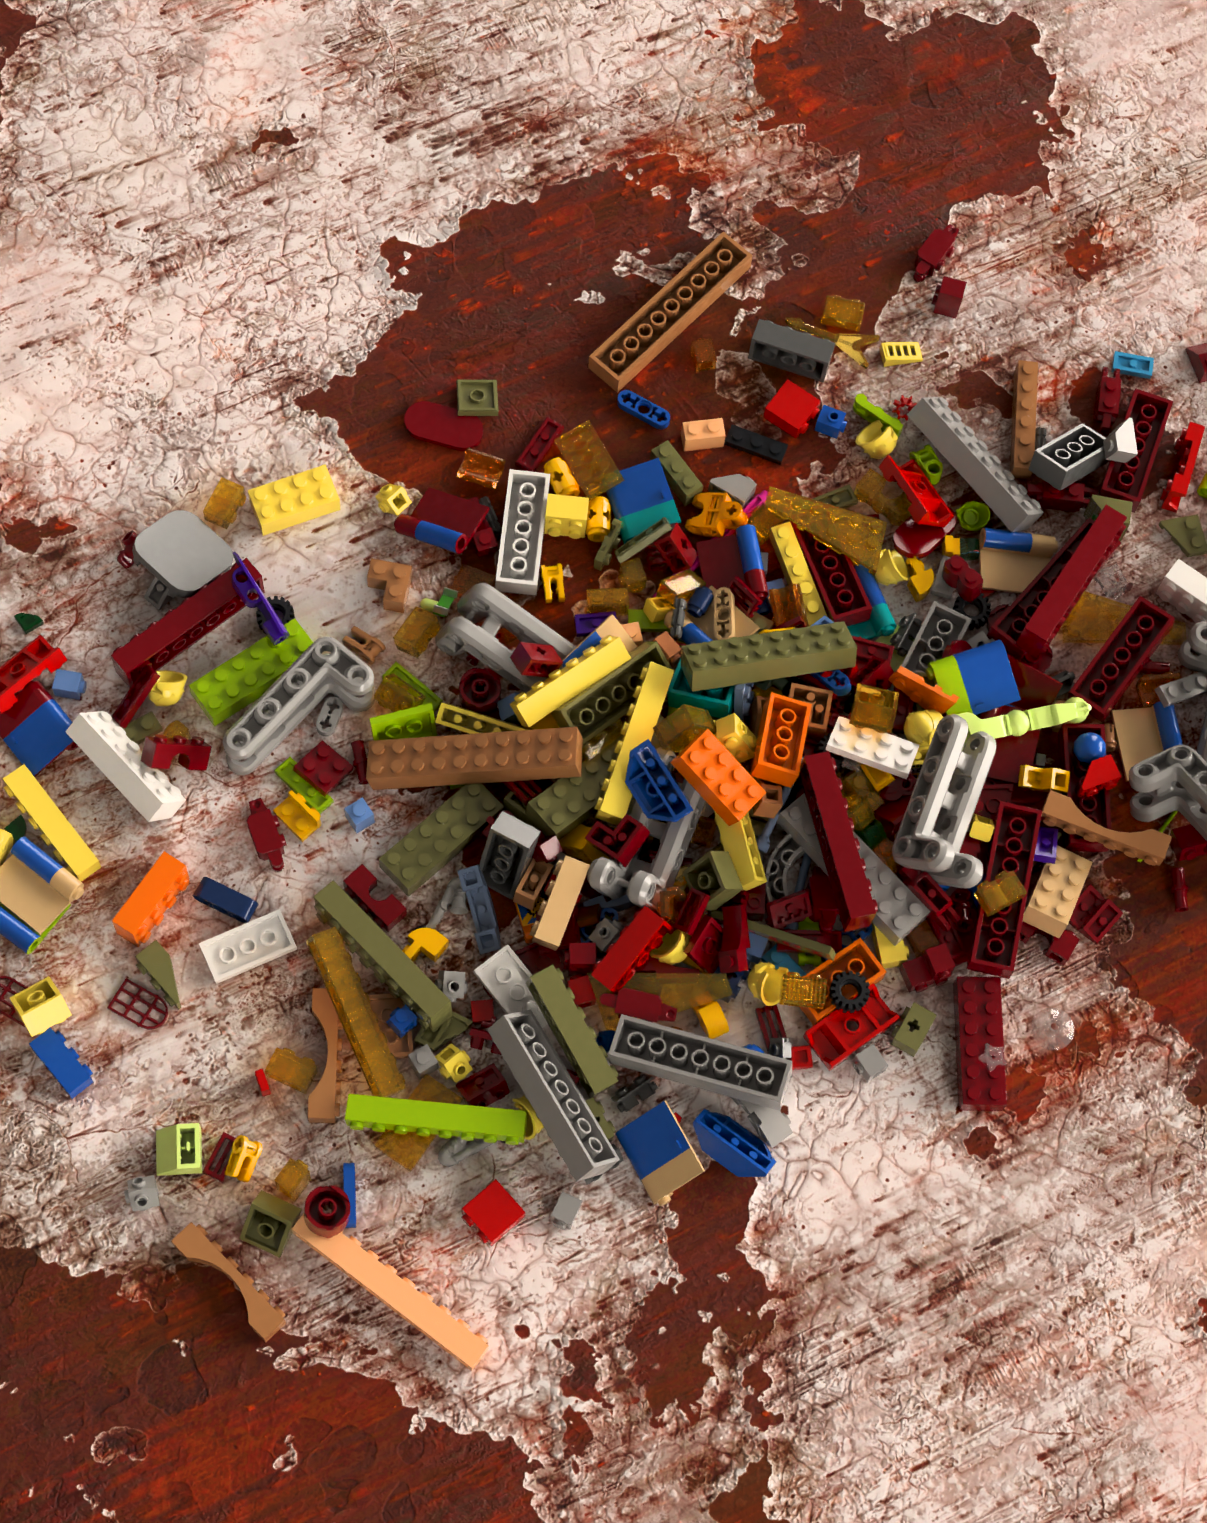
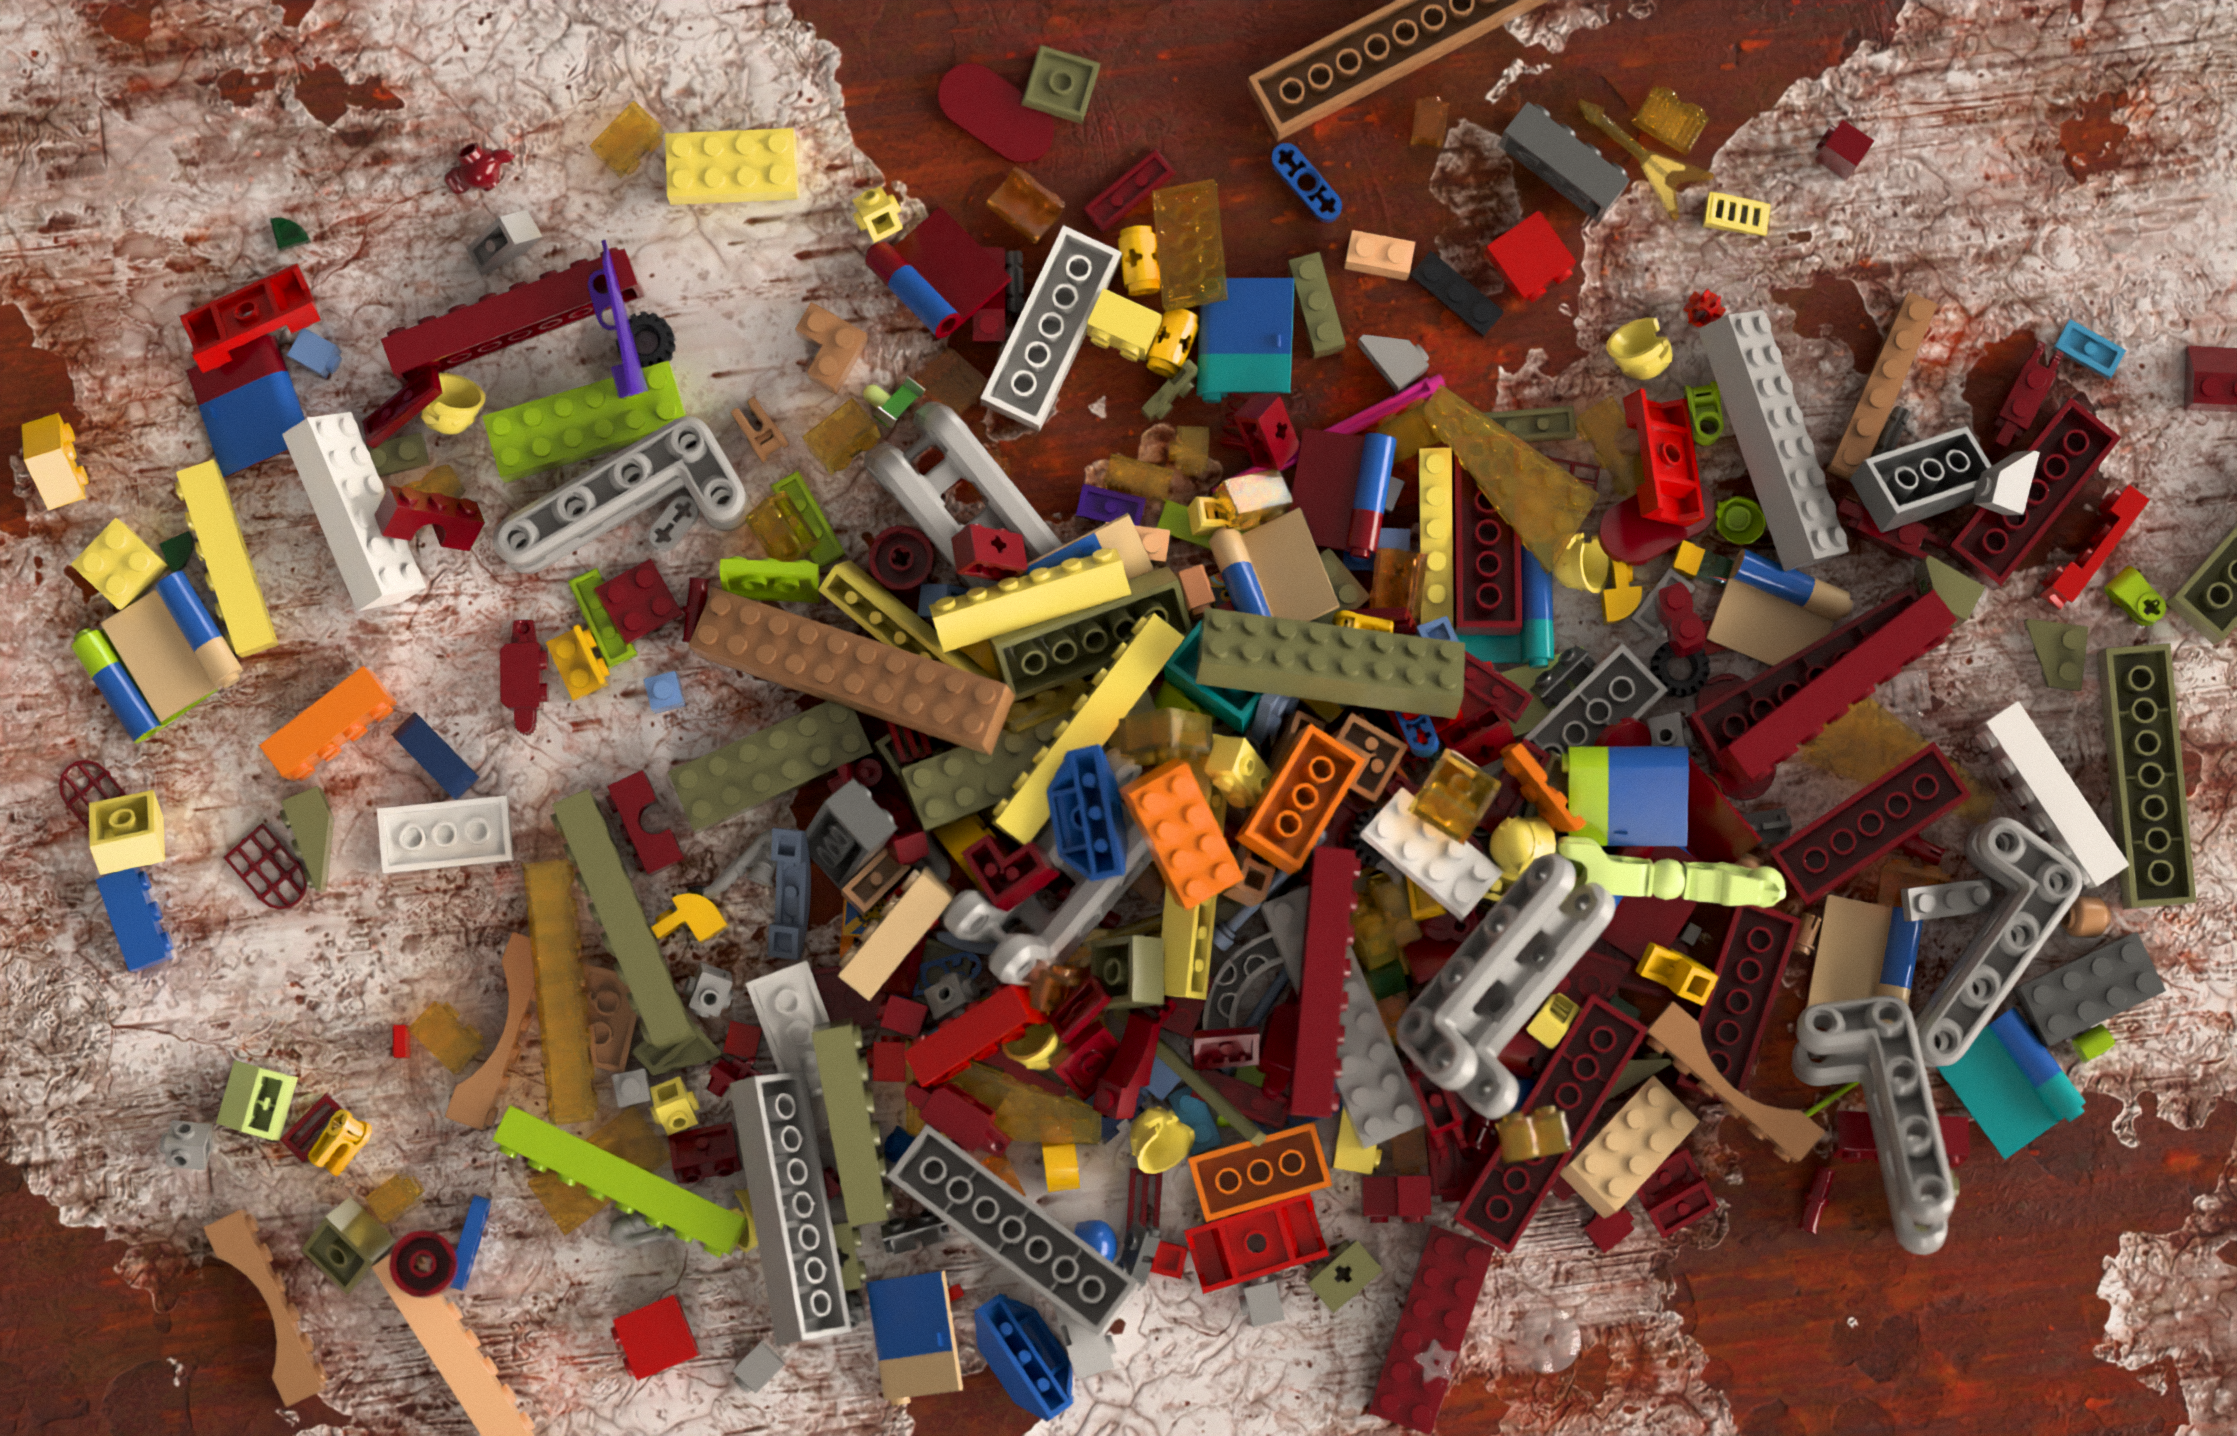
camera: 25 degrees right, 15 degrees up
tile [132,510,234,598] -> none
blue brick [386,1005,417,1039] -> none
yellow piece [540,563,565,604] -> none
reddish brown tile [576,904,602,928] -> none
olive tile [614,517,672,563] -> none
dark grey axle [670,598,687,639] -> none
light orange piece [685,492,748,537] -> none
dark blue brick [686,586,714,618] -> none
tan beam [714,587,735,640] -> none
dark red tile [726,576,763,618] -> none
clear yellow brick [779,972,827,1009] -> none
blue brick [815,405,847,439] -> none
black tyre [829,970,870,1013] -> none
lime plate [853,394,904,437] -> none
dark red hinge [913,224,959,282] -> none
dark purple plate [1034,827,1058,864] -> none
blue hair [1073,732,1106,765] -> none
red slope [1077,754,1122,798] -> none

